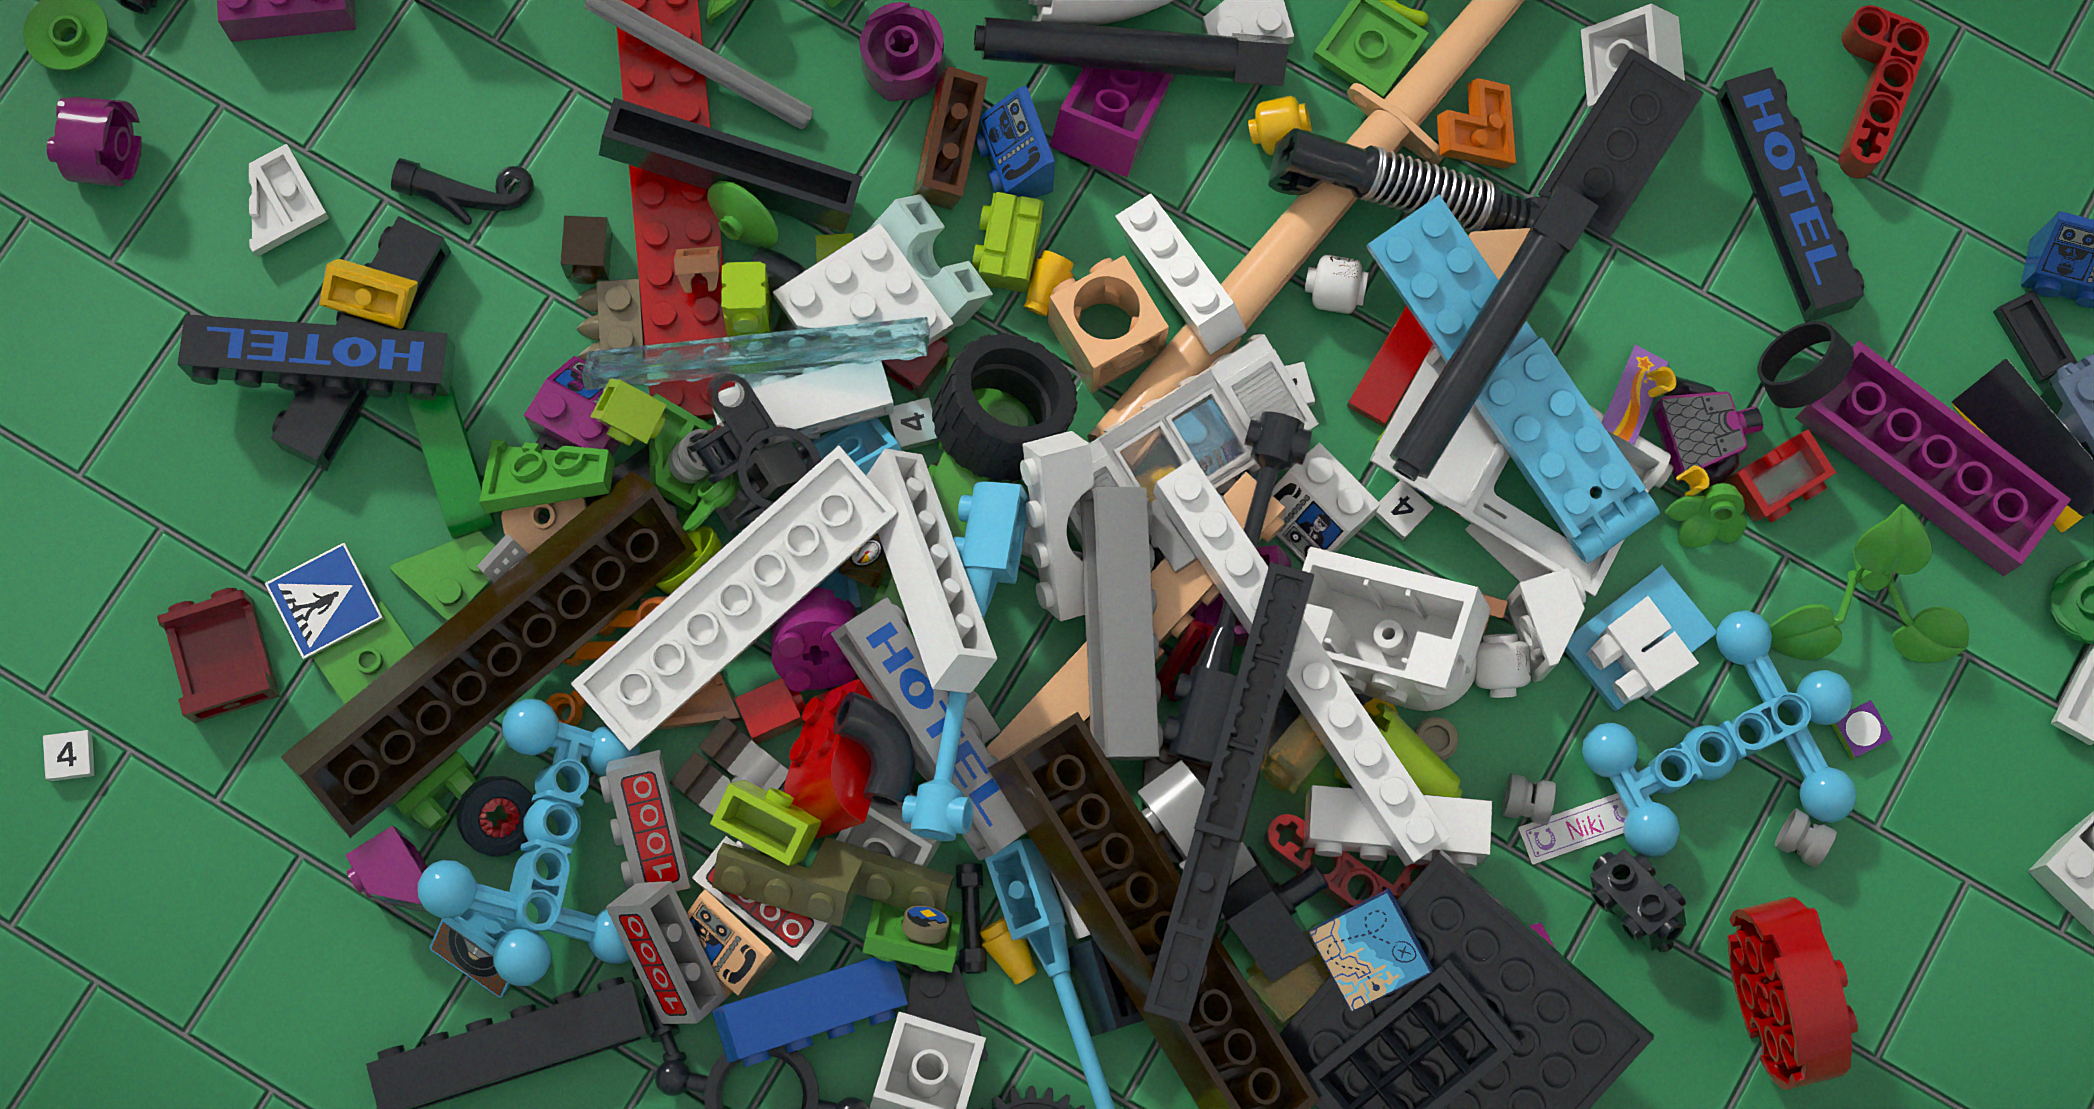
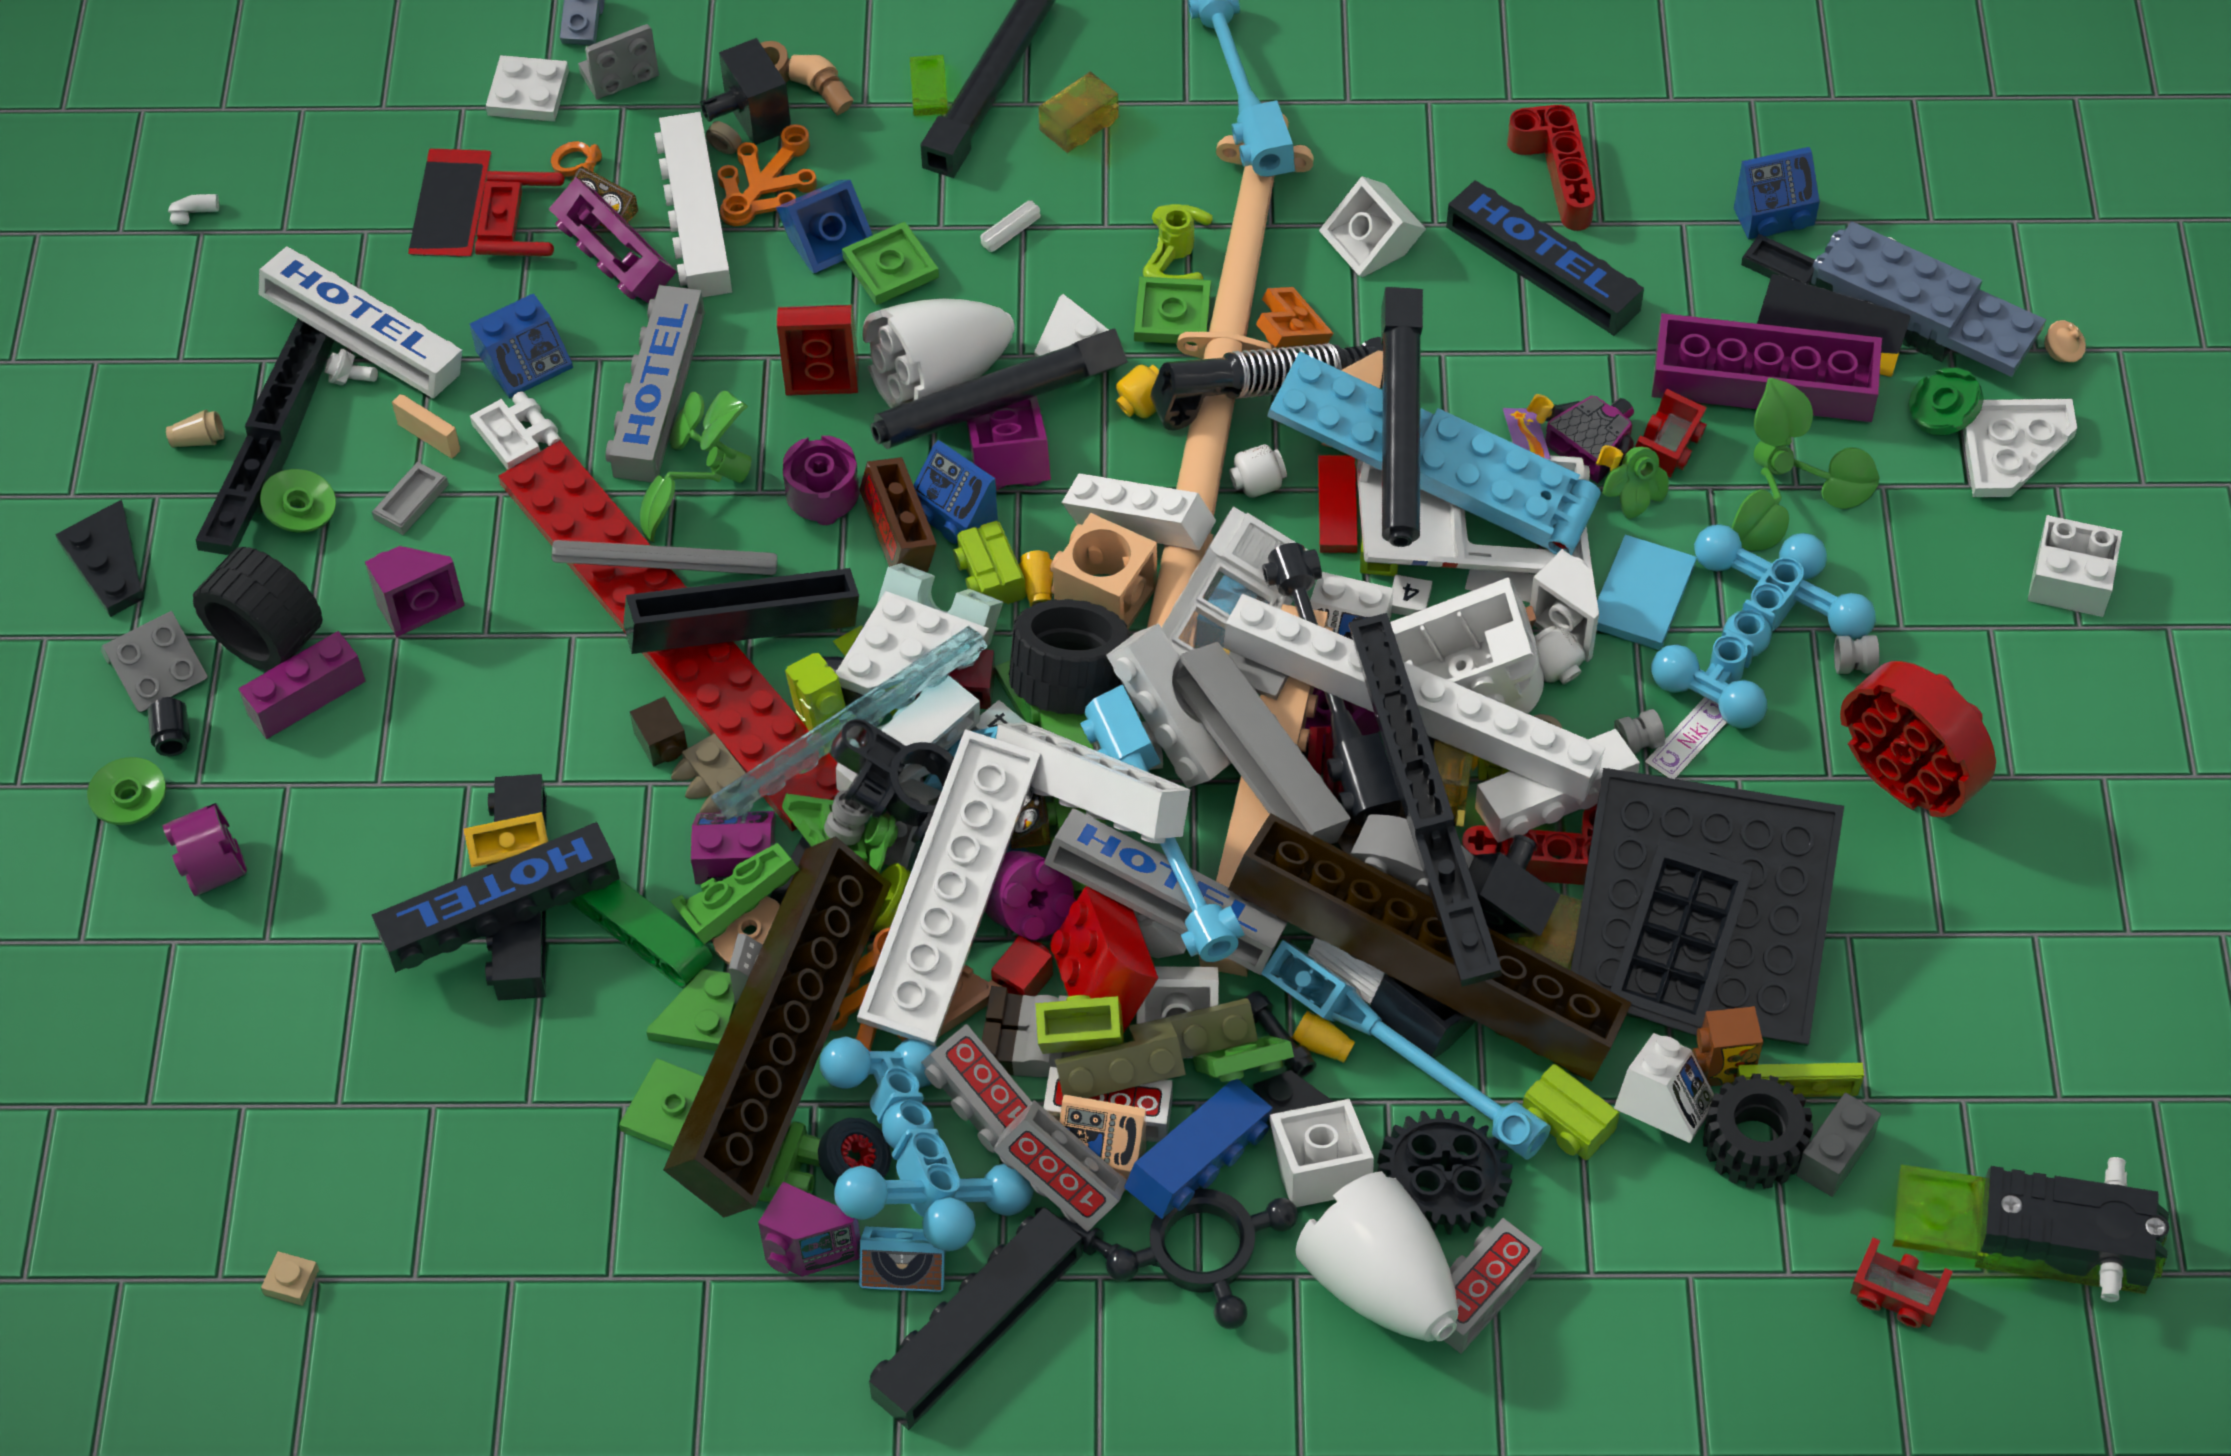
camera: 25 degrees left, 20 degrees down
white tile [43,730,95,782] -> none
dark red panel [157,588,280,724] -> none
white wing [249,144,330,257] -> none
piece [265,543,384,660] -> none
black plant [391,158,534,225] -> none
lime brick [590,378,667,446] -> none
nougat tile [674,246,721,293] -> none
bright green dish [707,181,778,249] -> none
black cylinder [833,692,916,809] -> none
dark tan tile [901,905,949,944] -> none
tile [1308,888,1434,1013] -> none
black plate [1538,48,1704,239] -> none
white hips [1587,596,1699,704] -> none
black brick [1590,848,1687,952] -> none
black tyre [1757,321,1854,409] -> none
tile [1831,700,1893,760] -> none

